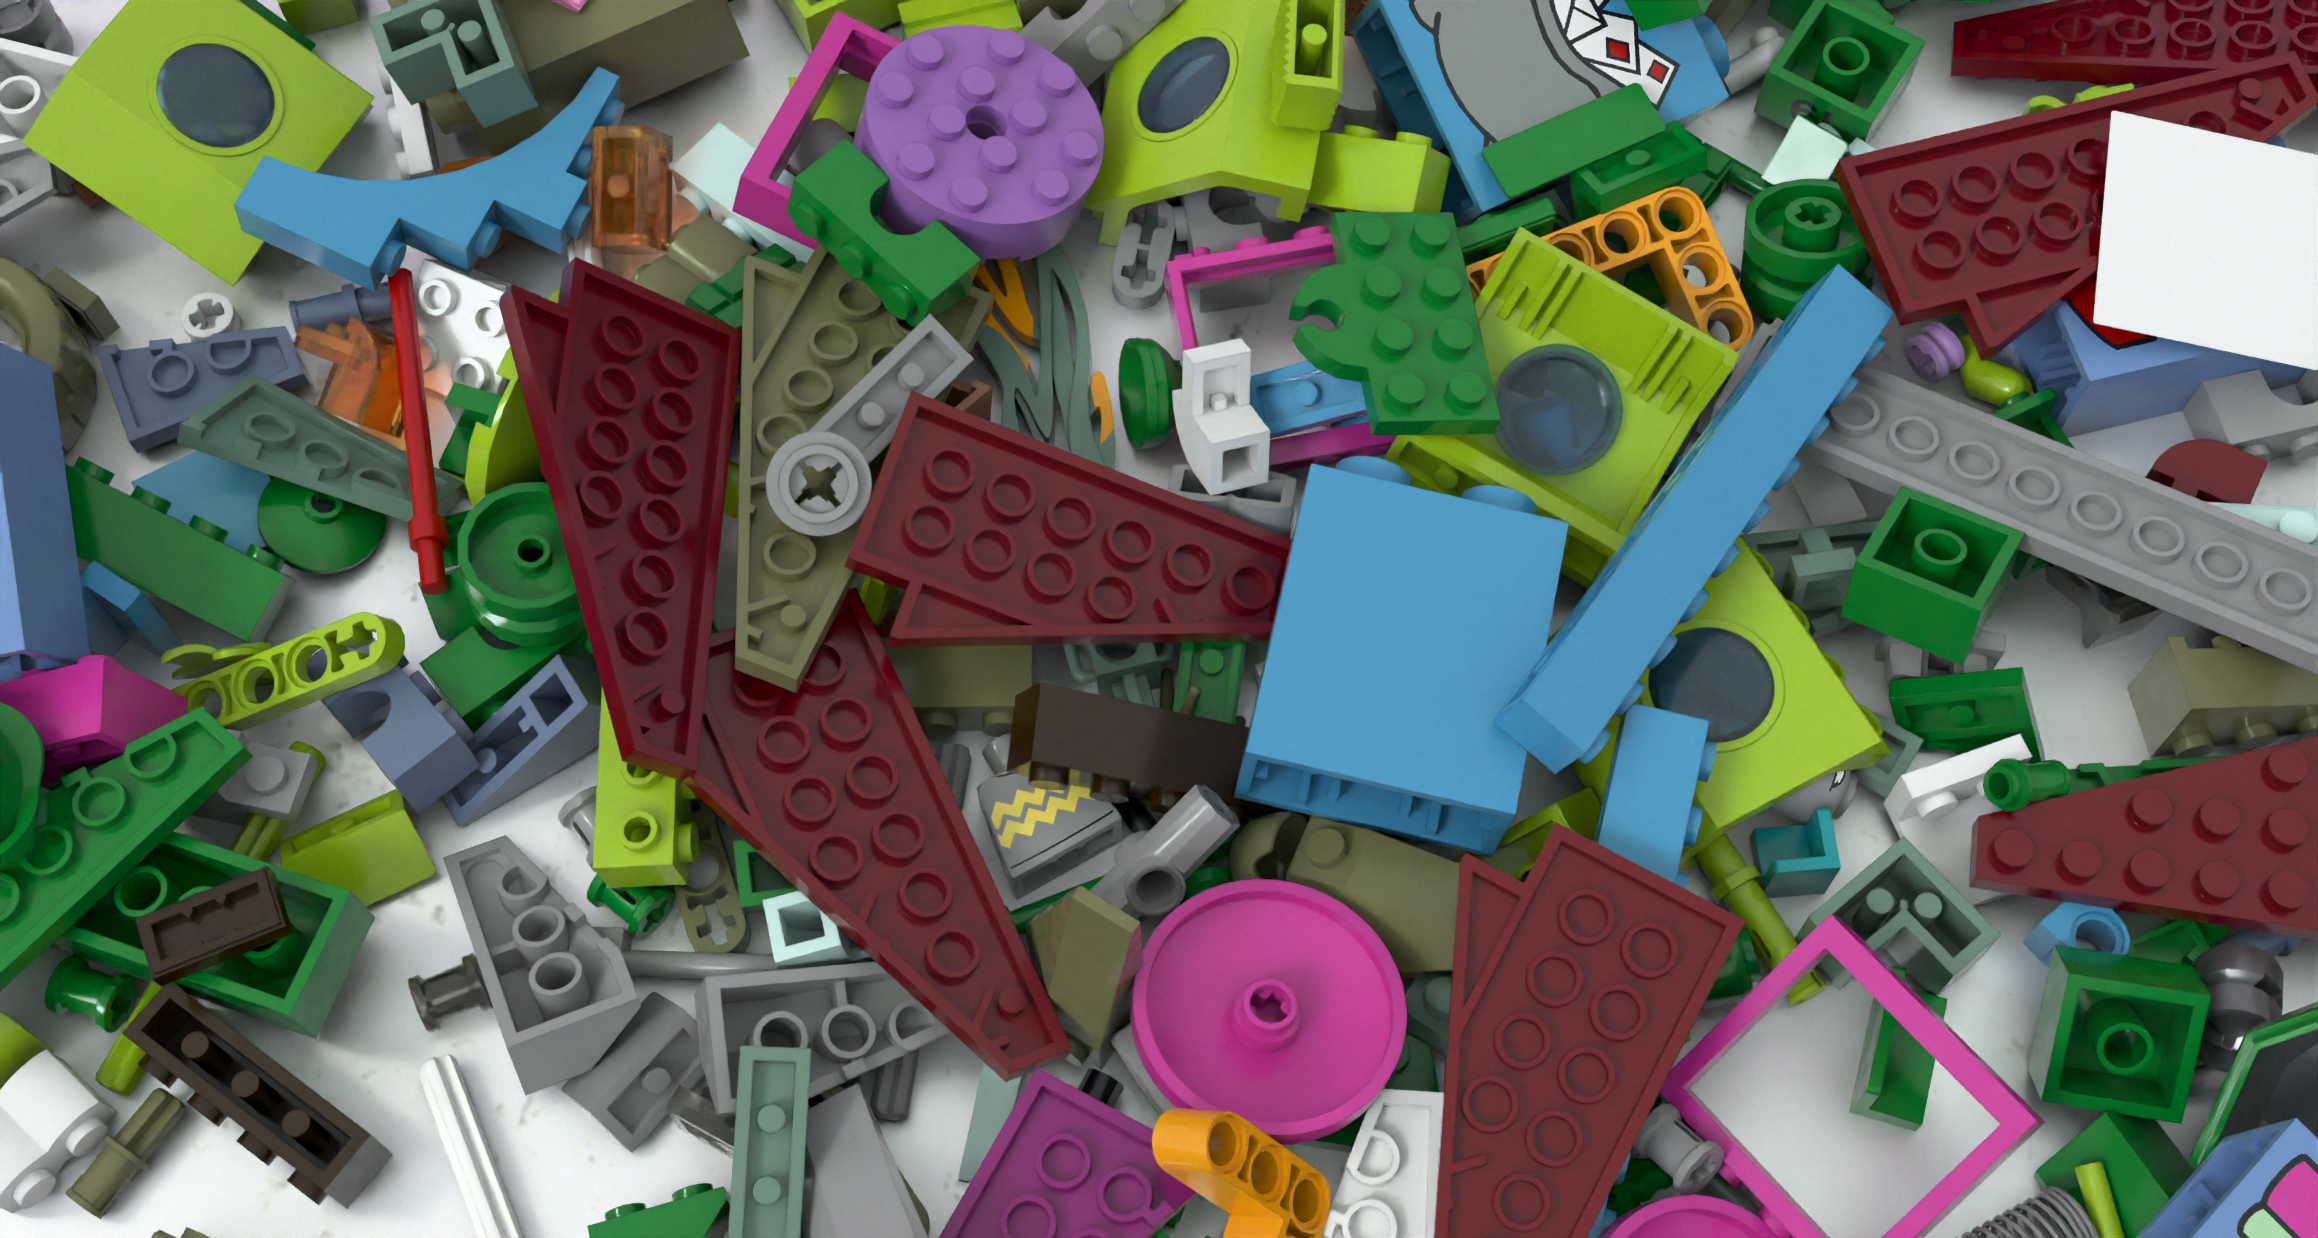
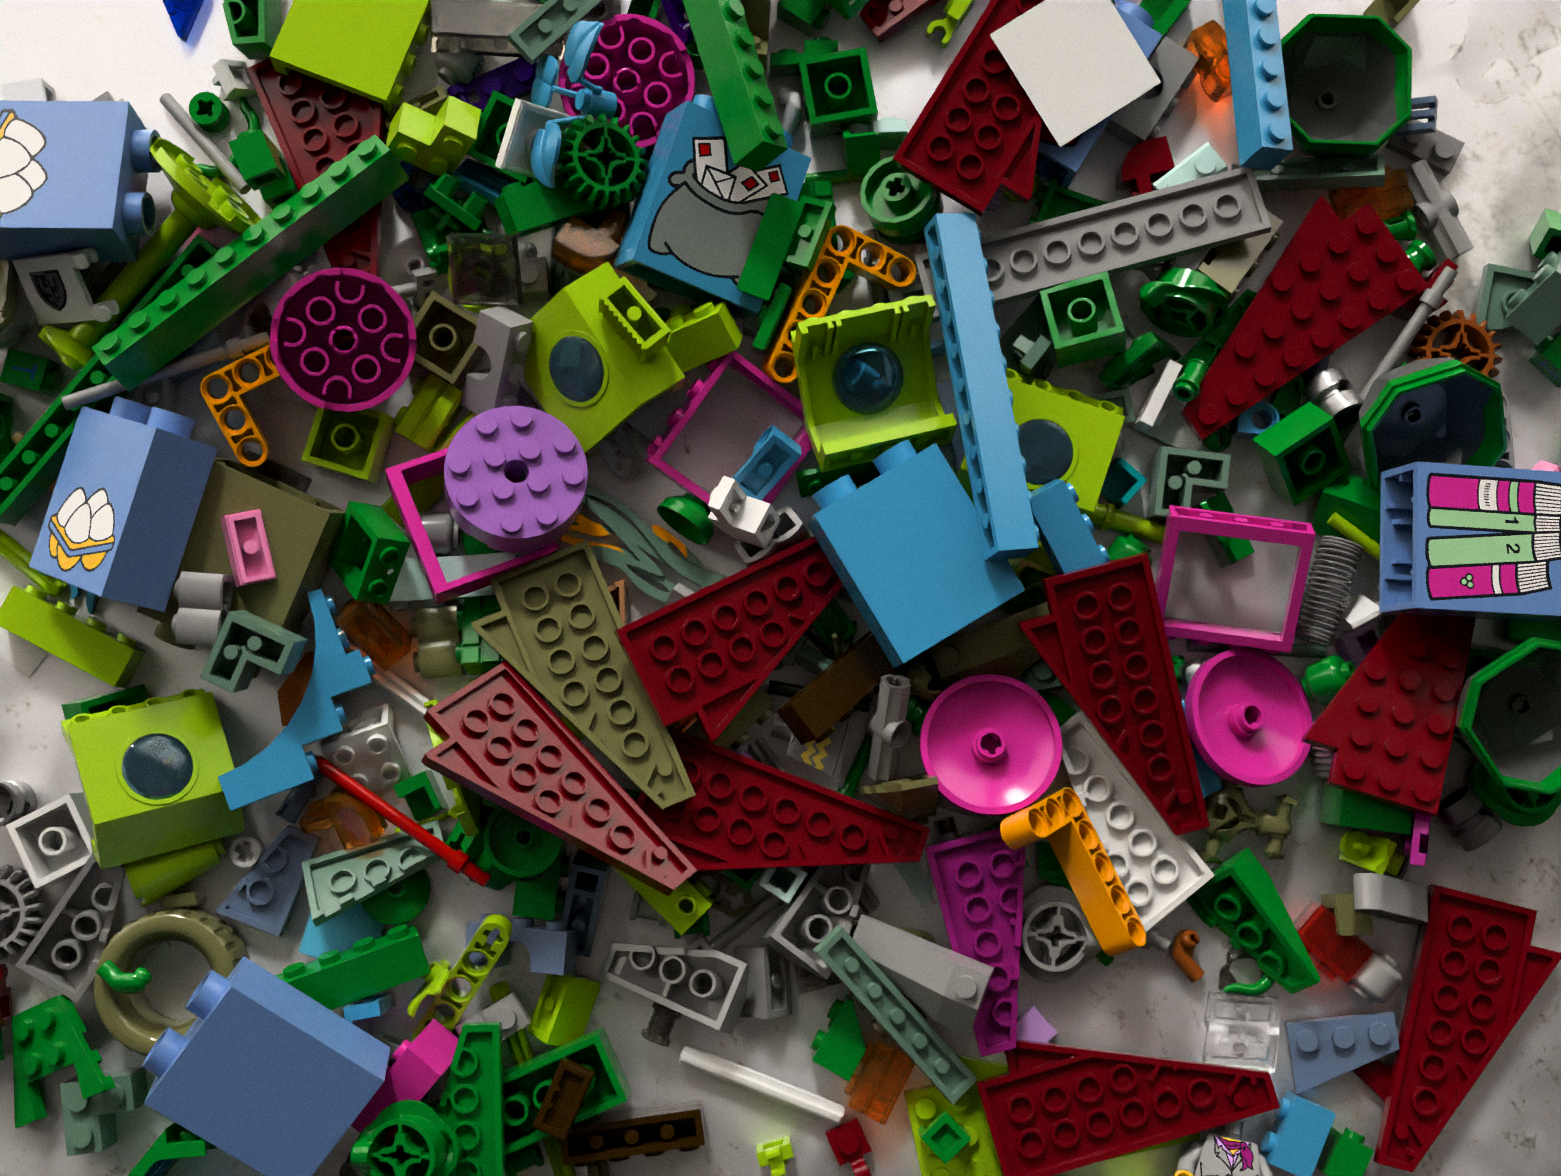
camera: 45 degrees left, 20 degrees up
white plate [376,60,440,180] -> none
light grey gear [766,431,872,536] -> none
green arch [786,138,981,328] -> none
light grey plate [808,314,974,474] -> none
green plate [1289,212,1501,436] -> none
light grey bush [1632,1104,1724,1195] -> none
none -> lime cone [124,838,226,907]
none -> green window [328,501,411,605]
none -> green piece [1139,268,1228,337]
none -> green hinge [1202,426,1232,453]

